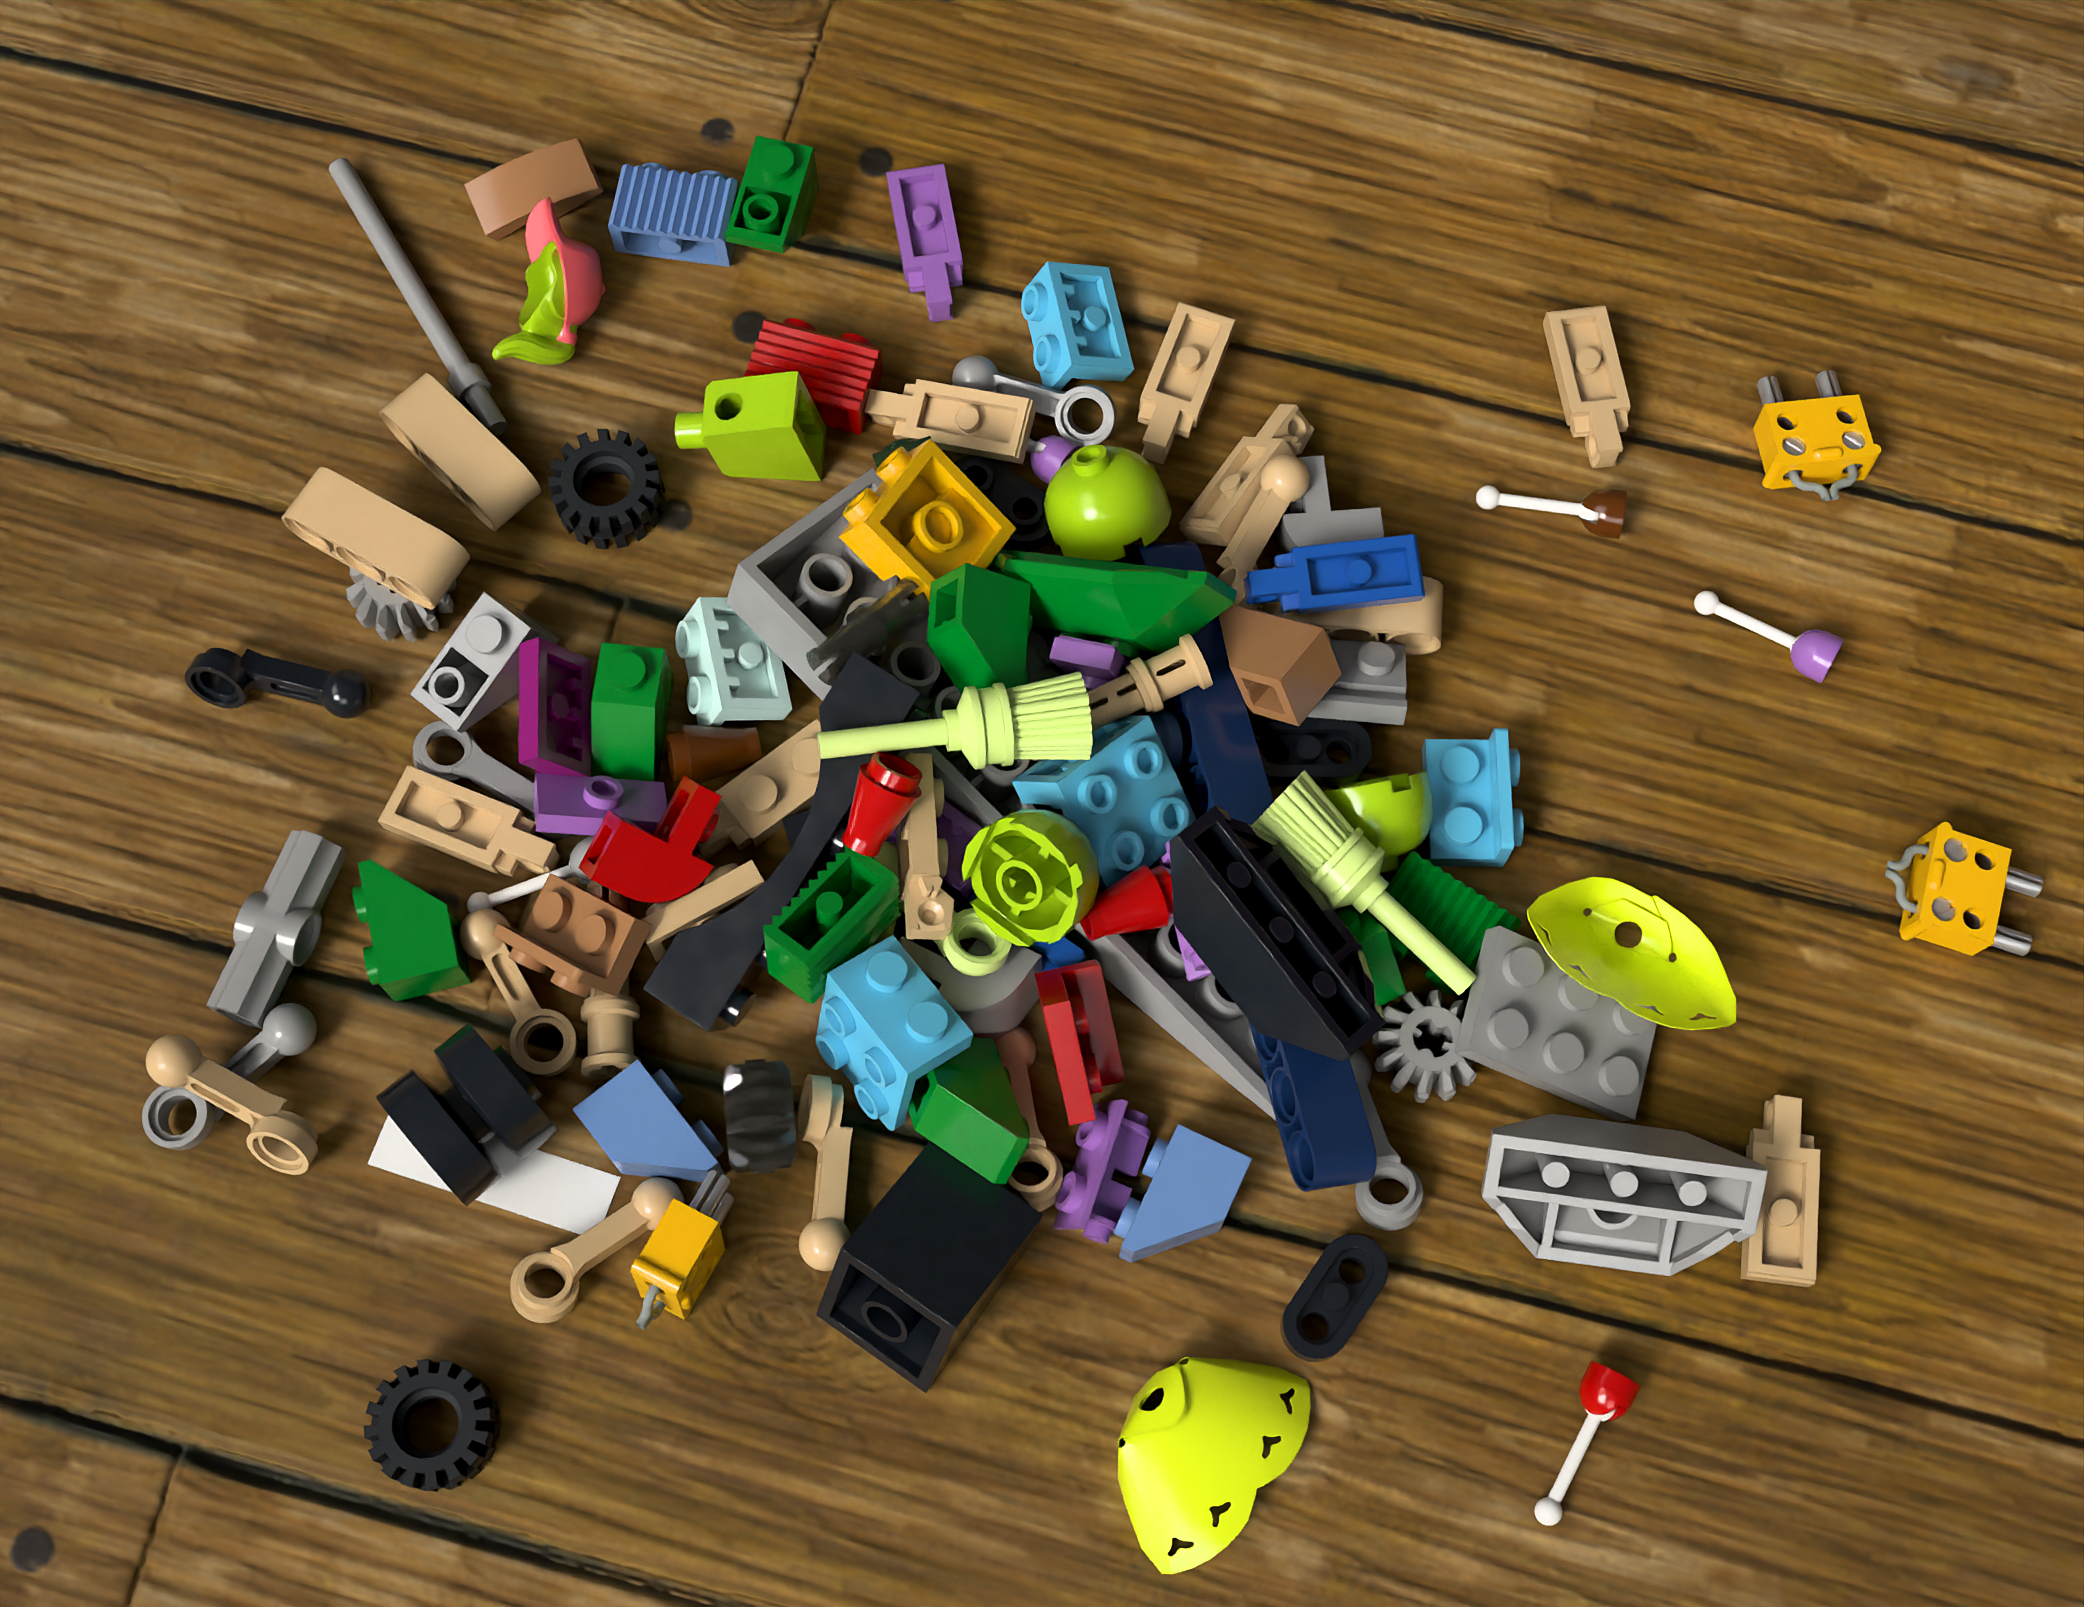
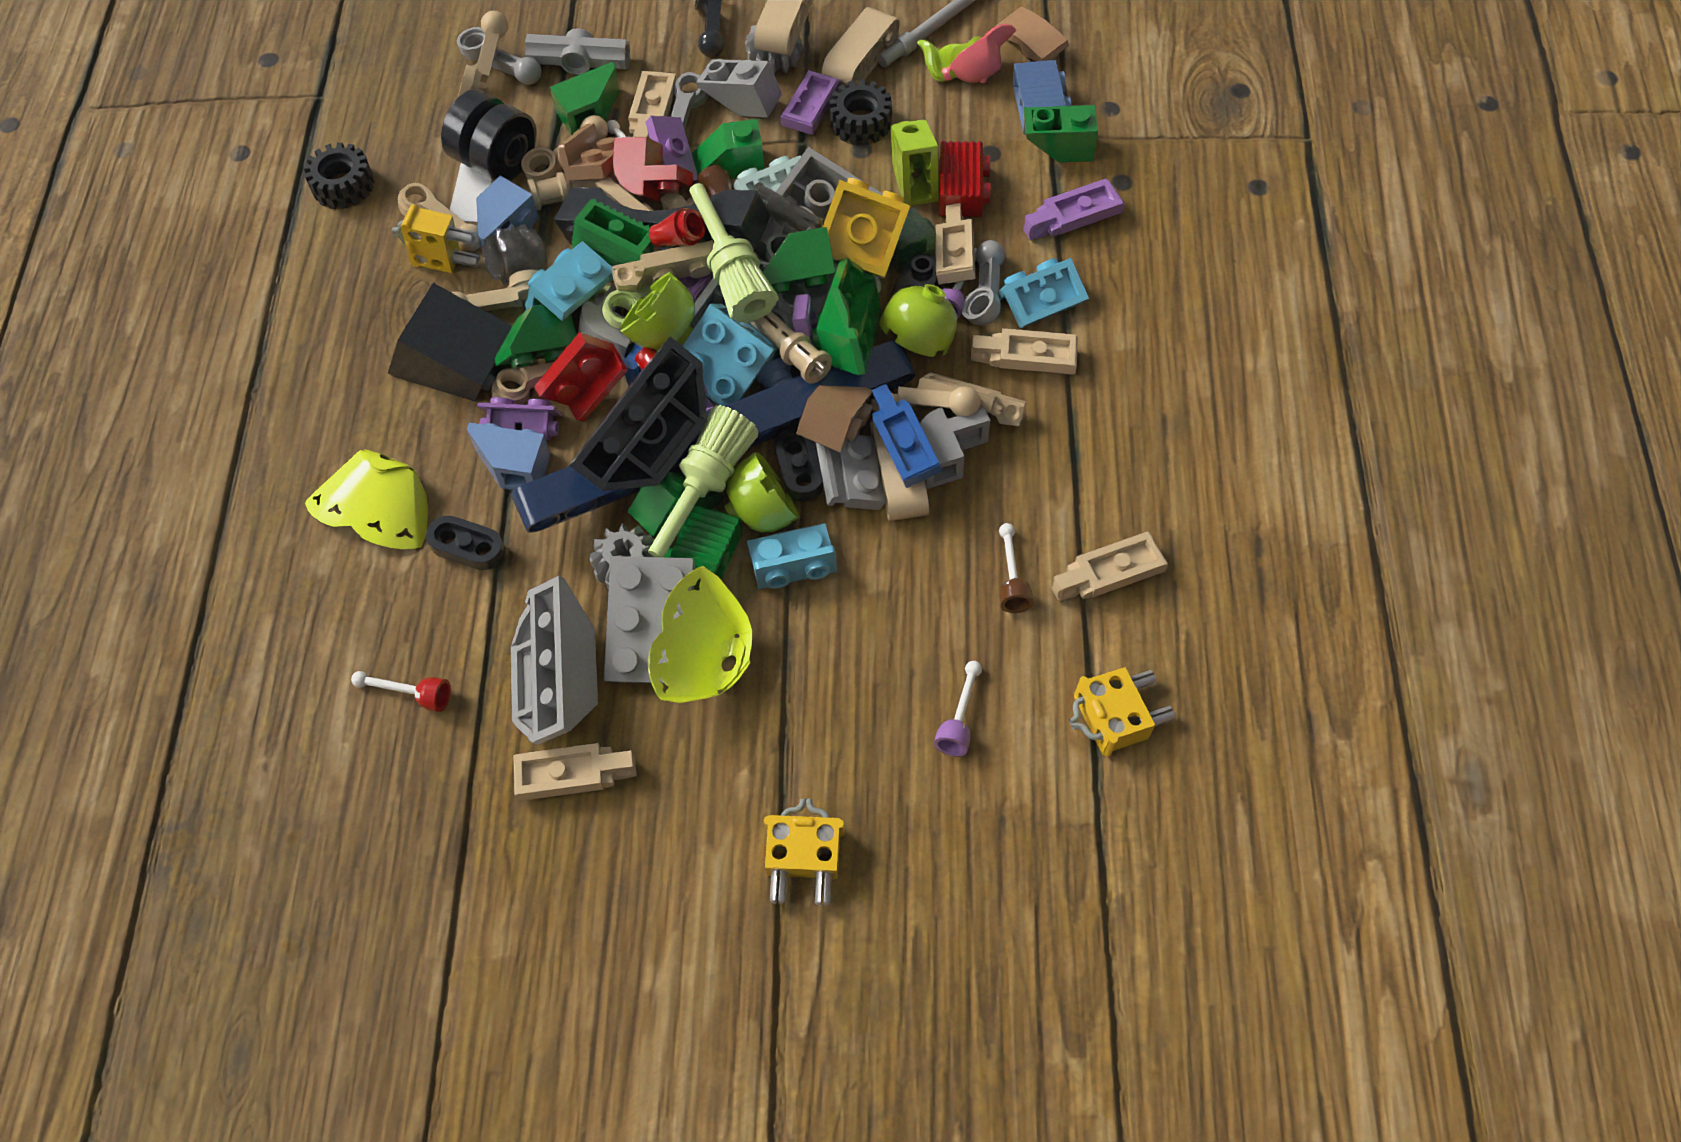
camera: 80 degrees right, 10 degrees down
magenta bracket [518,637,591,777] -> none
light grey piece [1349,1049,1423,1231] -> none
none -> medium lavender plate [781,70,840,135]

